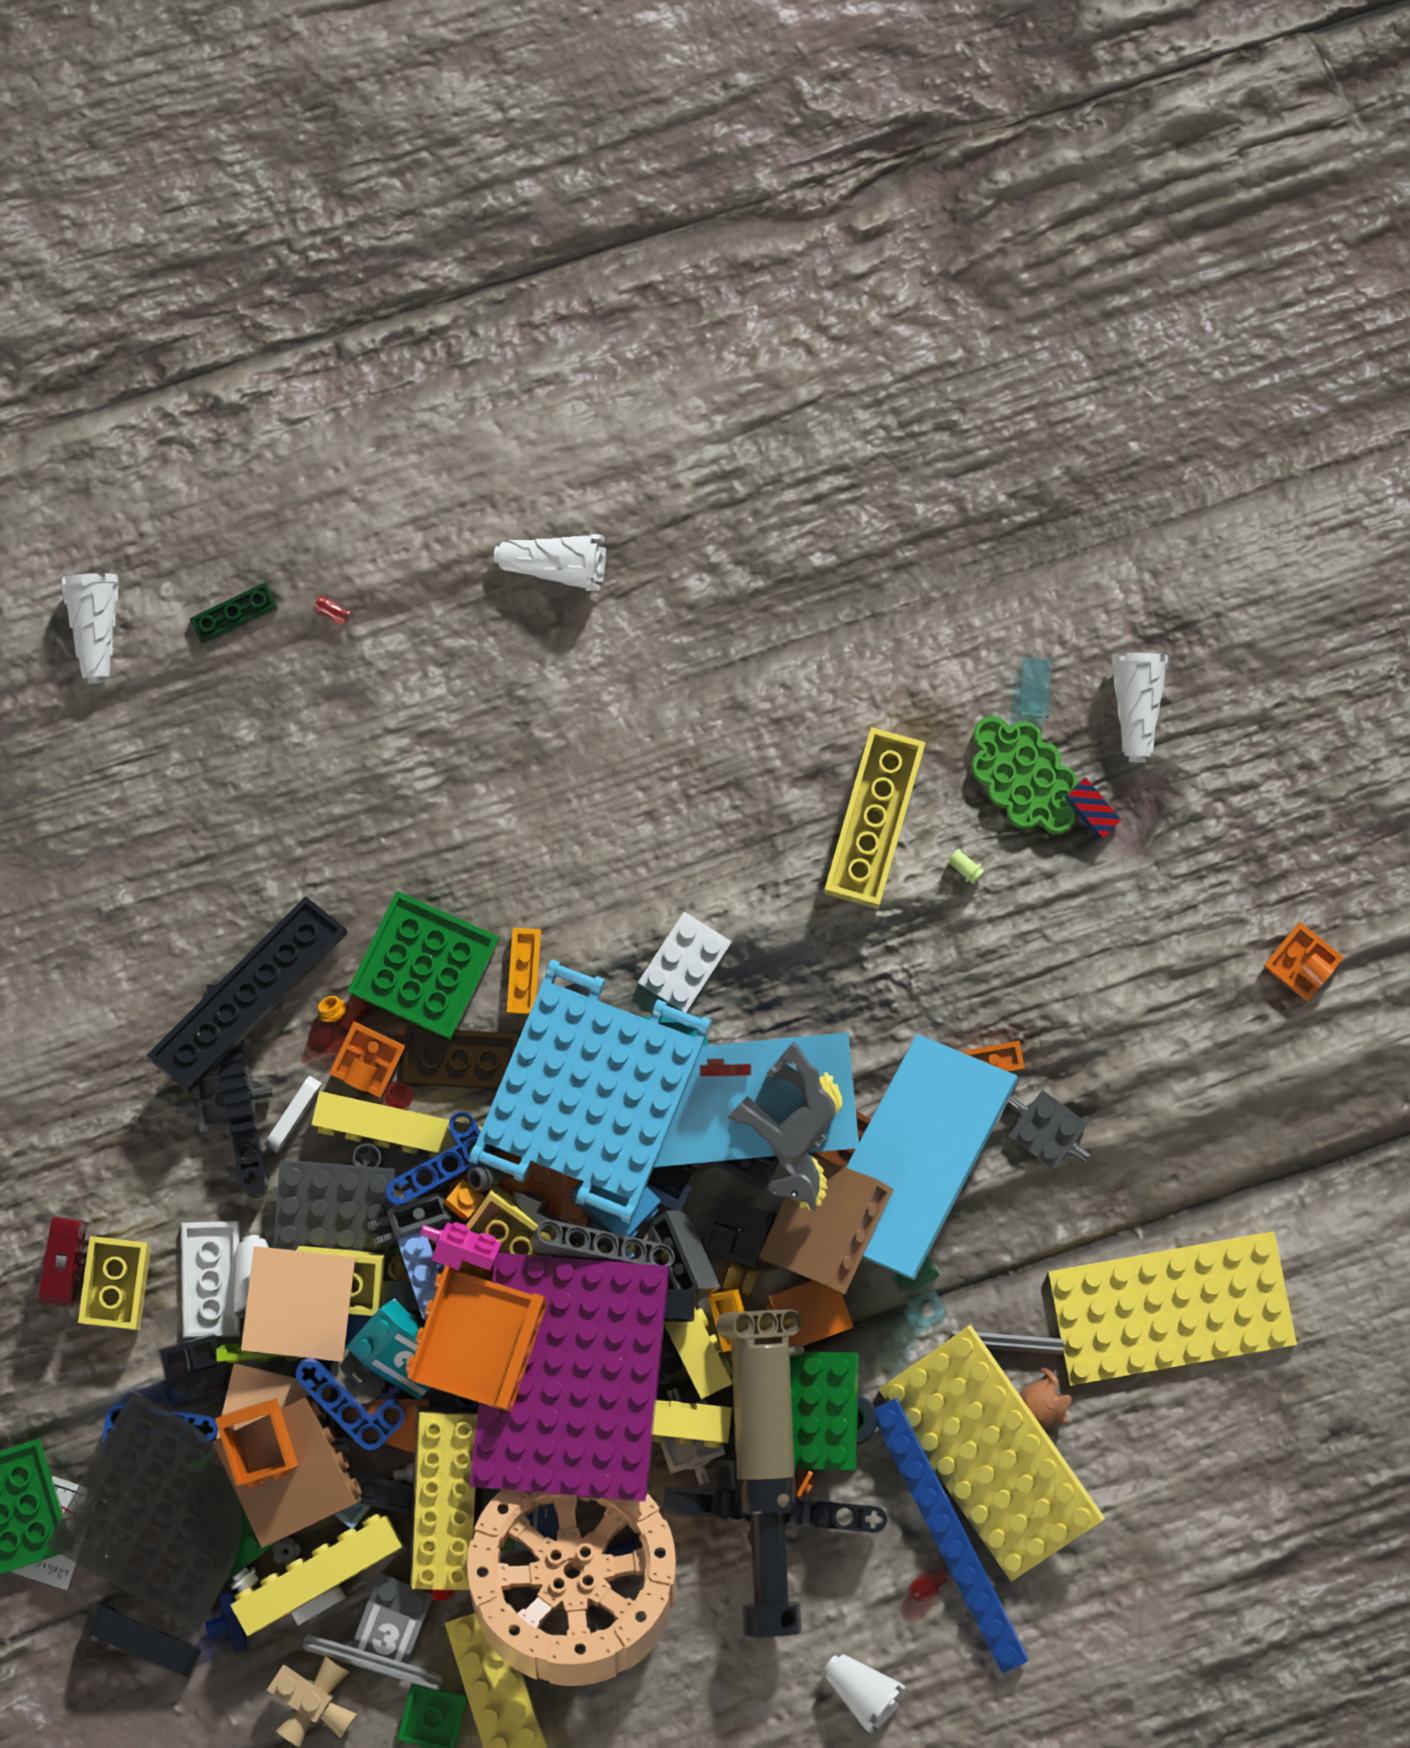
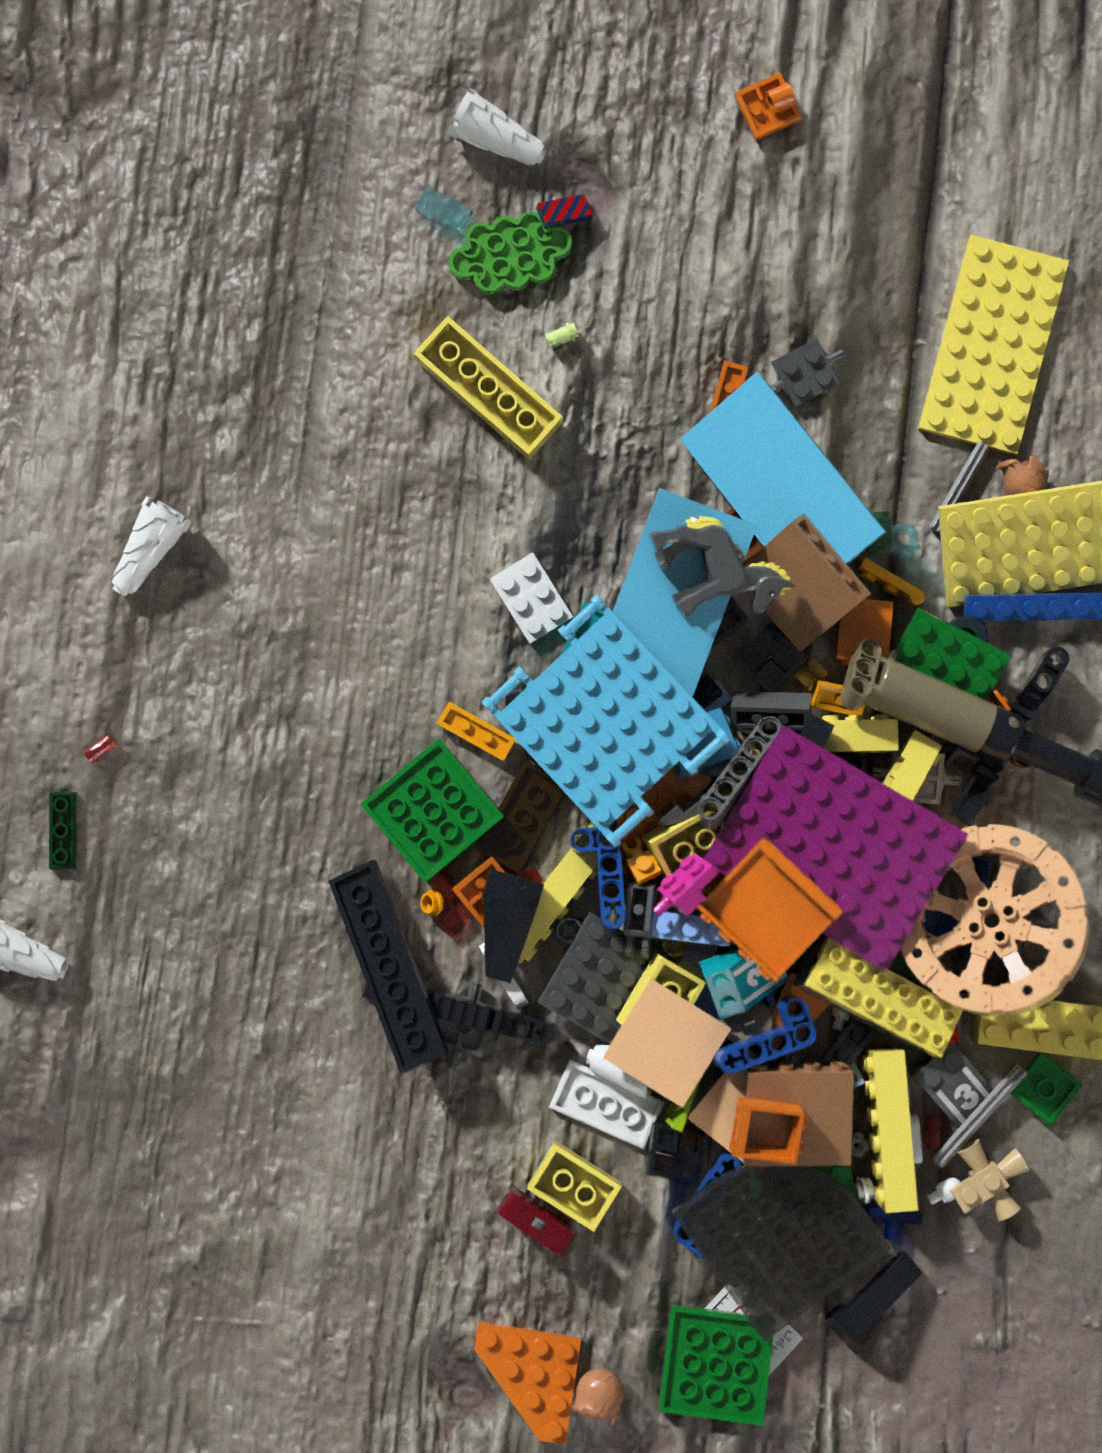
camera: 60 degrees left, 5 degrees up
dark grey cone [467,1163,510,1192] -> none
clear red plate [700,1059,751,1077] -> none
none -> black wedge [482,869,544,983]
none -> light orange plate [857,558,925,608]
none -> clear red pin [922,1116,943,1149]
none -> white cylinder [927,1178,960,1205]

